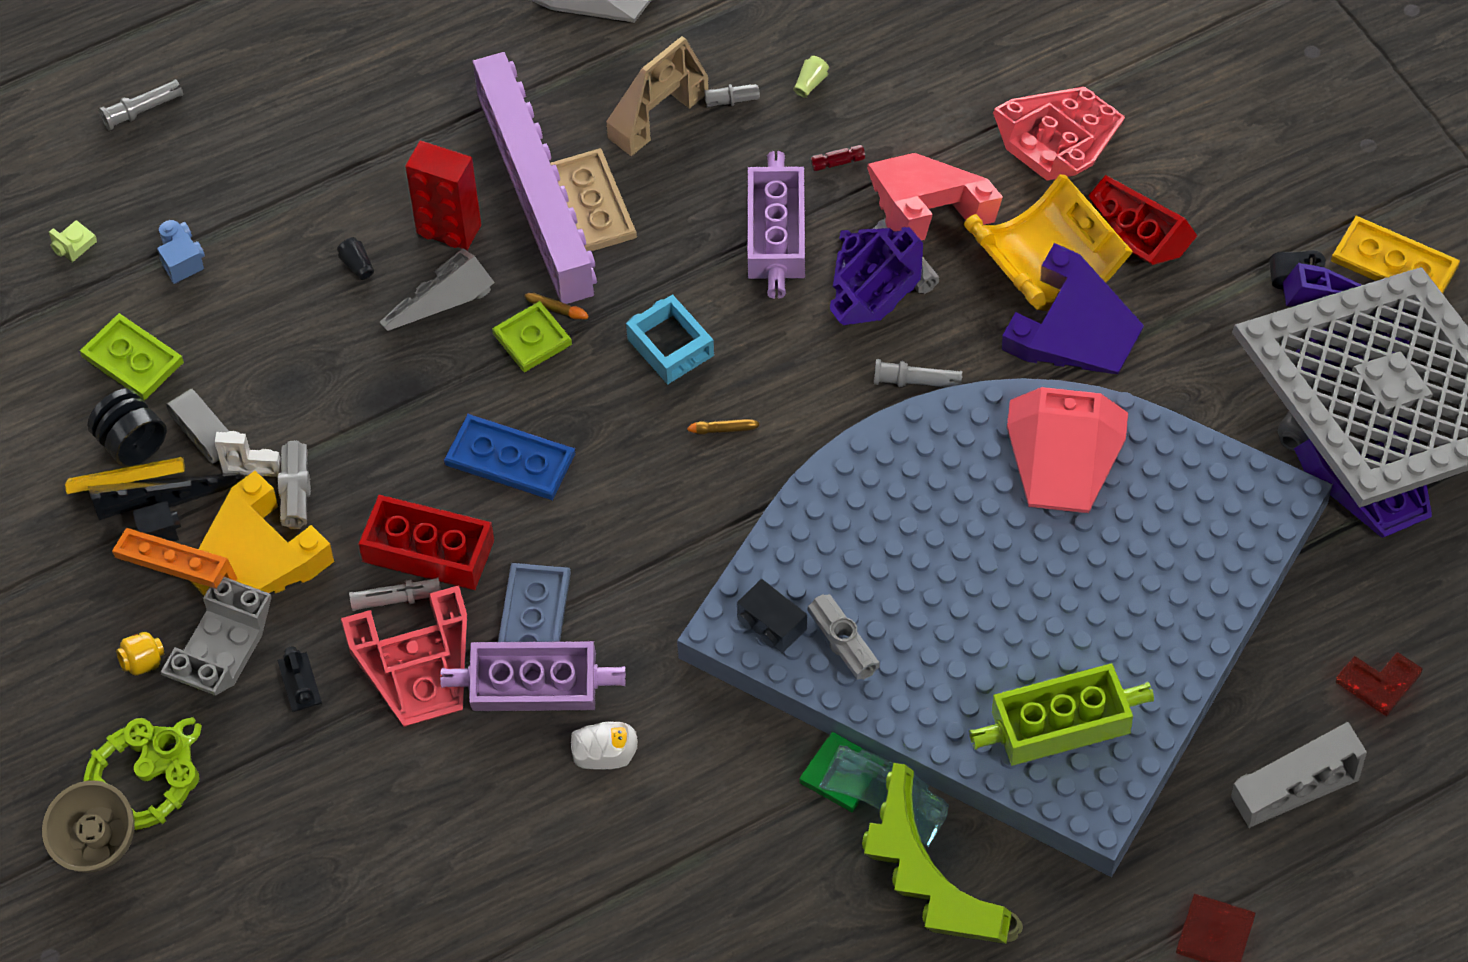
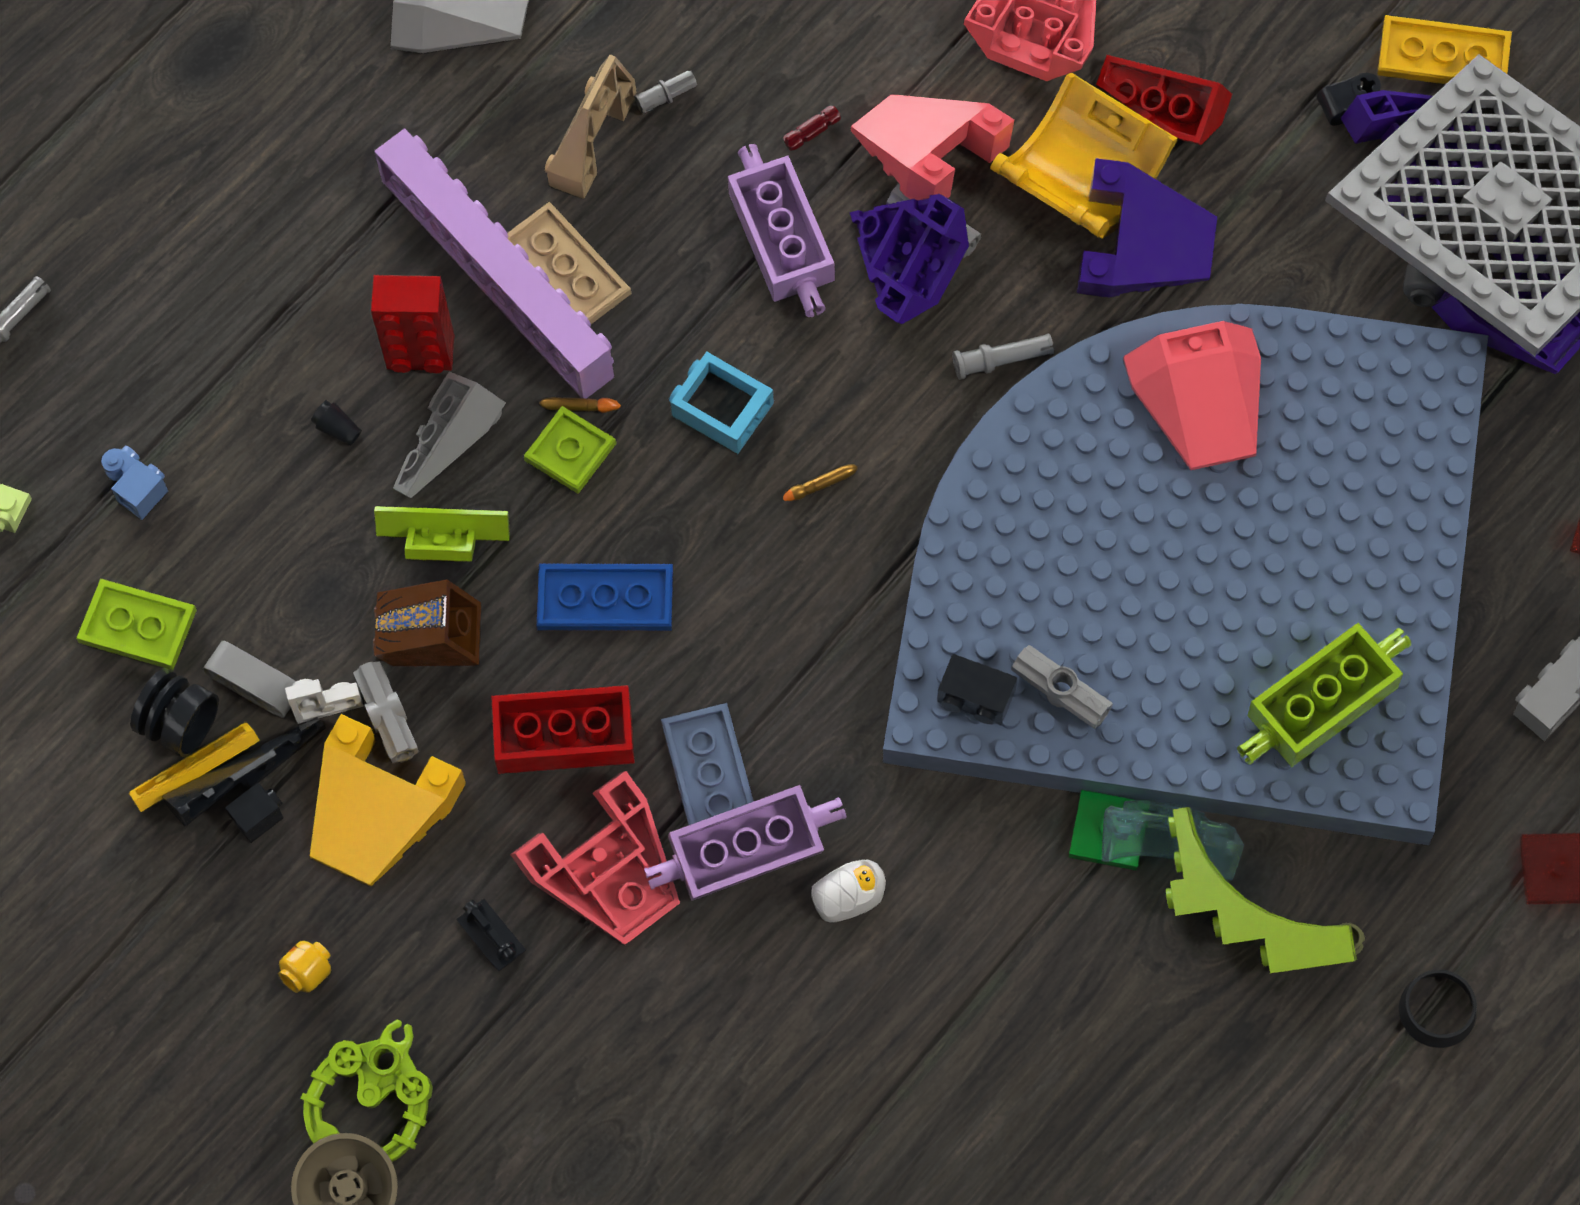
camera: 20 degrees left, 10 degrees up
orange fence [112,528,238,589] -> none
light grey slope [161,577,272,695] -> none
light grey pin [349,577,441,611] -> none
yellowish green cone [793,56,829,98] -> none
none -> reddish brown slope [373,579,481,666]
none -> lime bracket [374,506,510,561]

